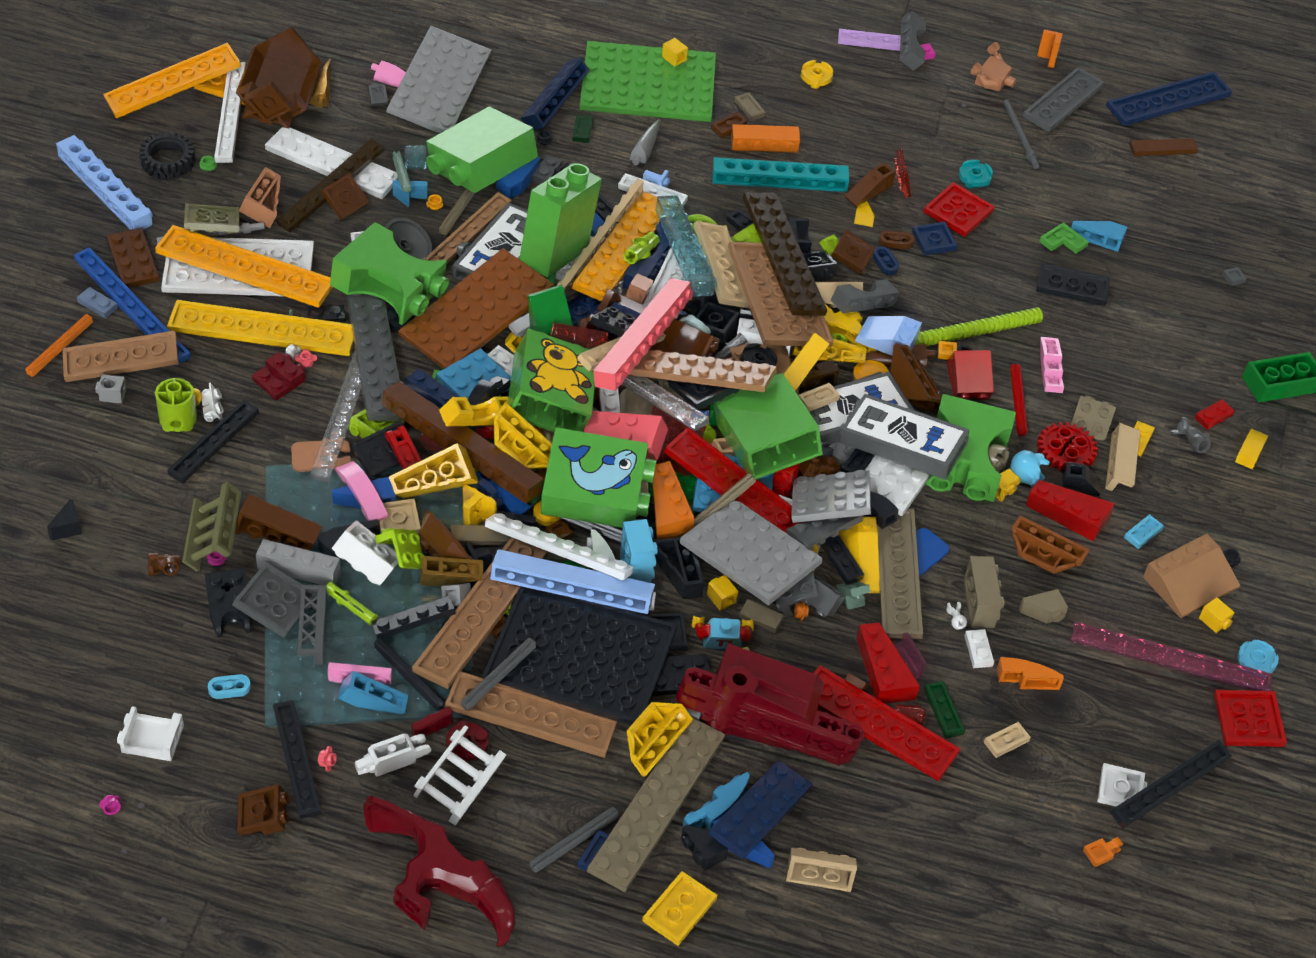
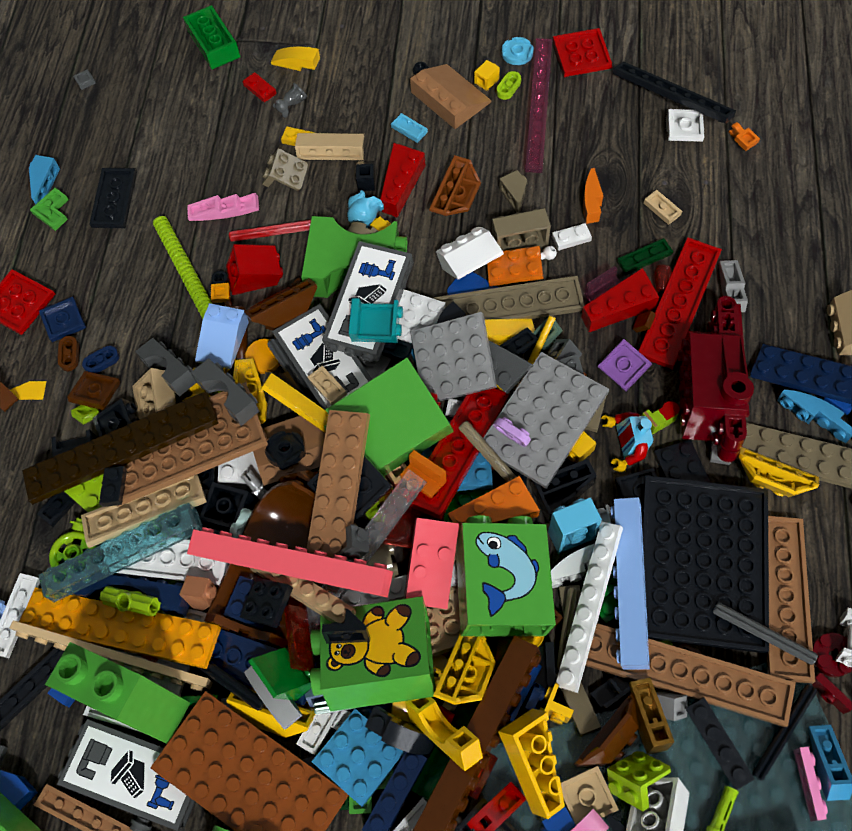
camera: 90 degrees left, 15 degrees up
red gear [1036,422,1098,471] -> none
none -> black plate [99,466,127,507]
none -> dark grey arch [191,358,259,426]
none -> black slope [322,609,370,644]
none -> dark grey bracket [339,524,369,561]
none -> teal panel [349,298,403,343]
none -> orange panel [400,450,447,498]
none -> white slope [436,227,504,279]
none -> orange plate [487,246,544,286]
none -> lavender plate [493,417,531,447]
none -> lime plate [497,71,521,100]
none -> yellow bar [528,315,556,364]
none -> medium lavender plate [598,339,652,392]
none -> light grey slope [719,260,748,312]

